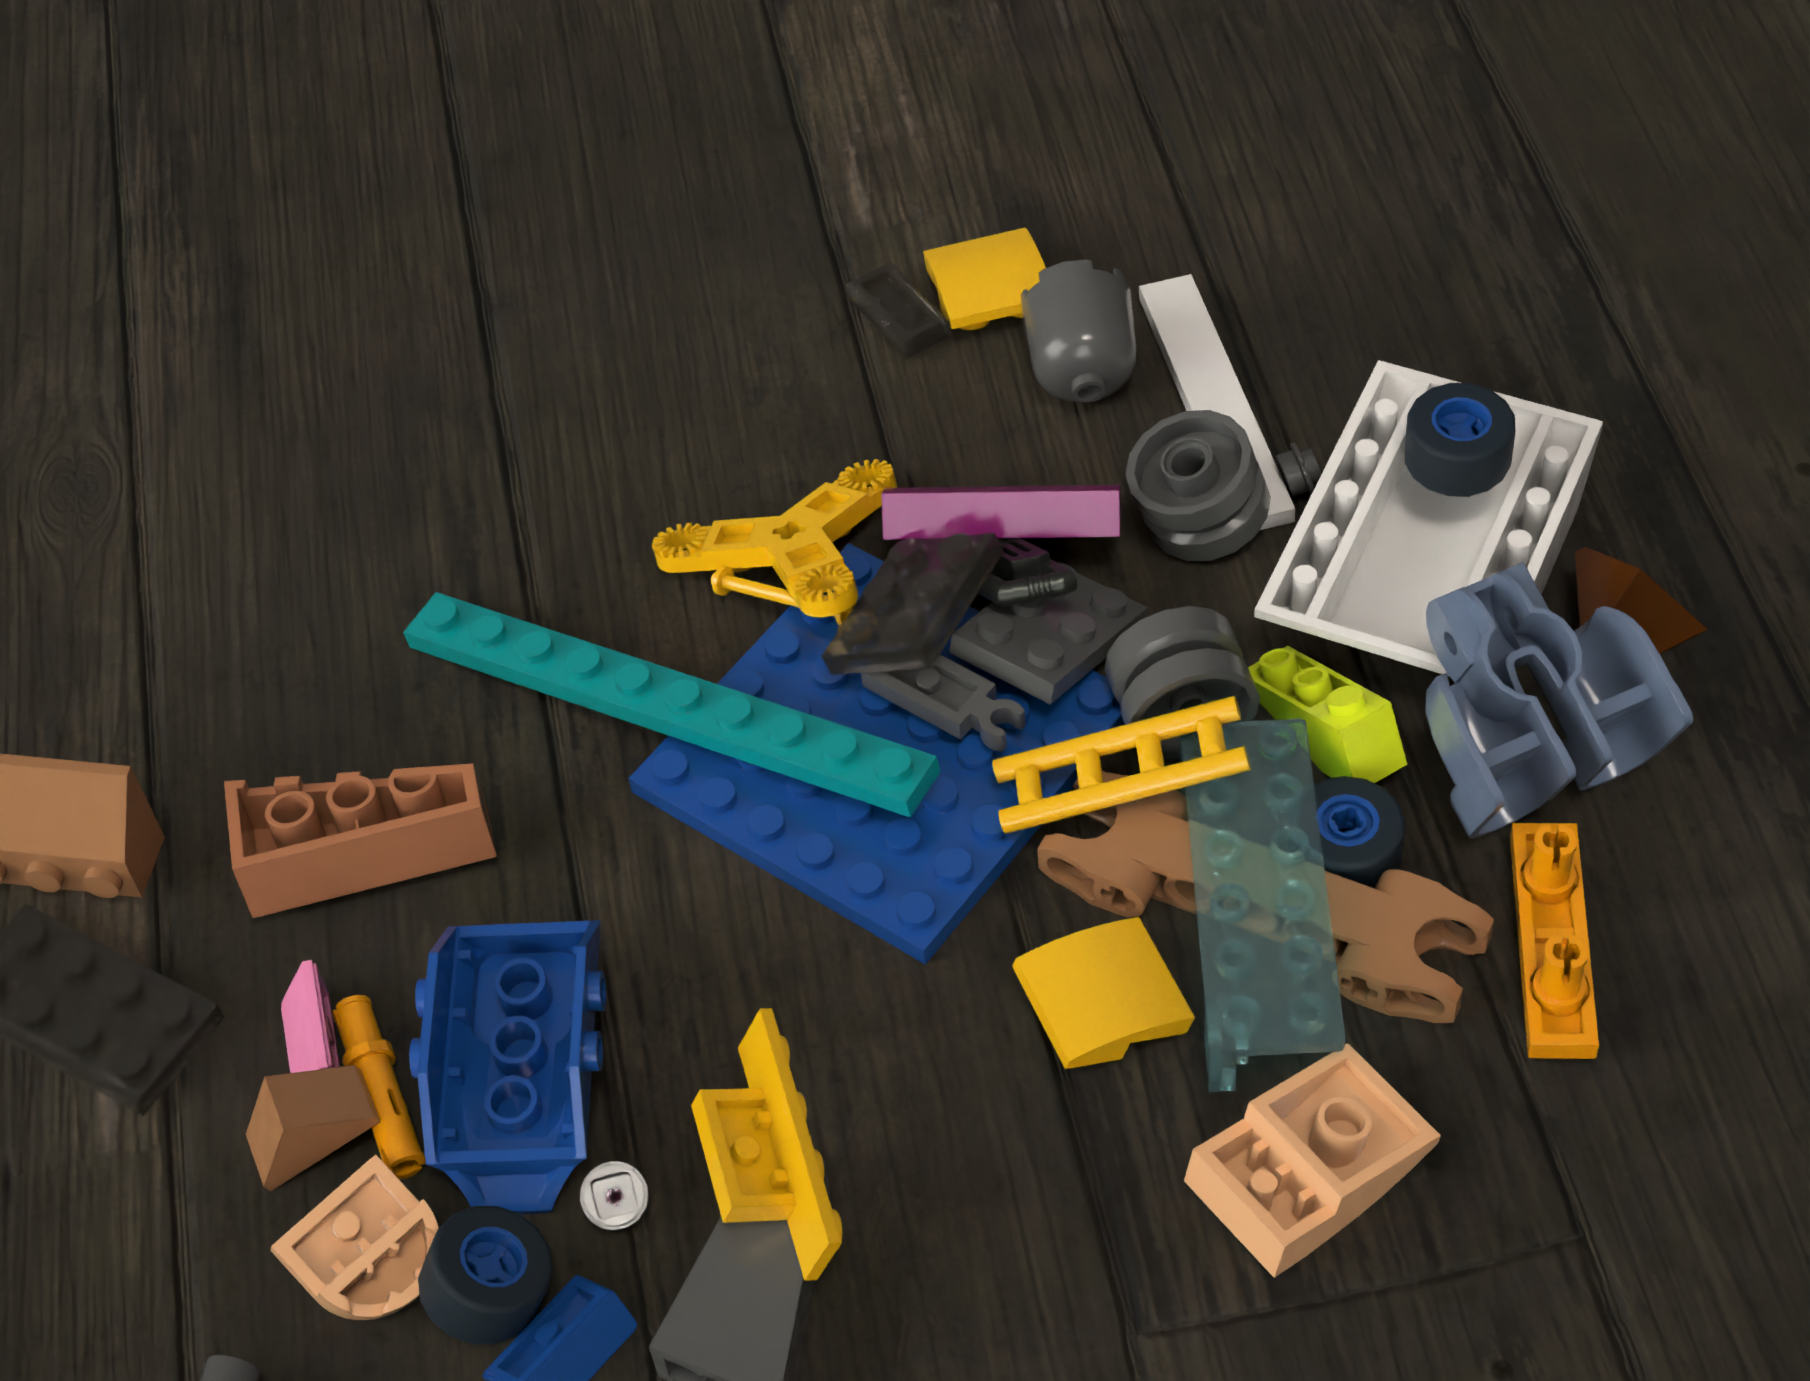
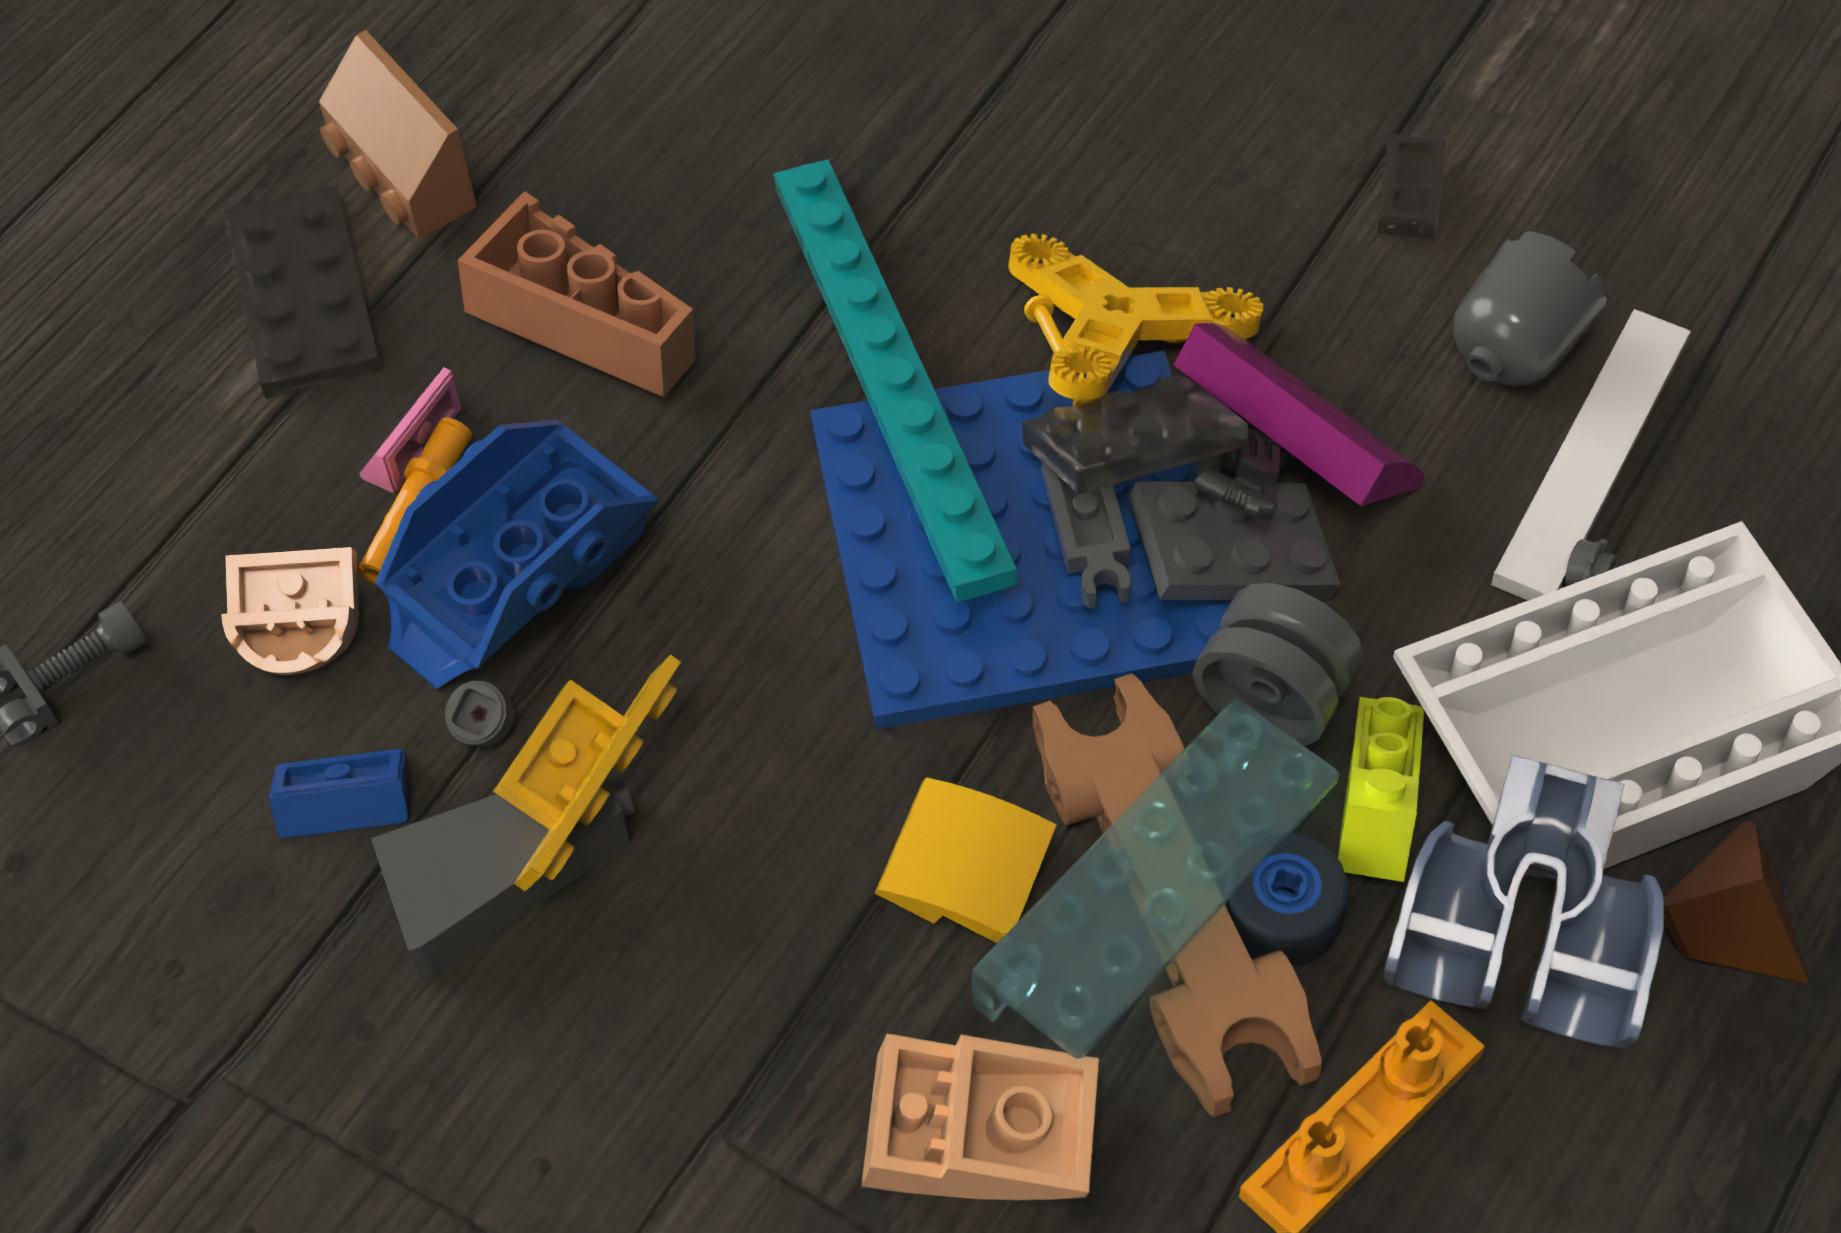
camera: 40 degrees right, 5 degrees up
medium nougat slope [246,1065,381,1191] -> none
black wheel [418,1206,553,1344] -> none
yellow slope [923,227,1046,330] -> none
yellow bar [992,695,1251,834] -> none
dark grey wheel [1125,410,1271,561] -> none
black wheel [1405,383,1516,497] -> none

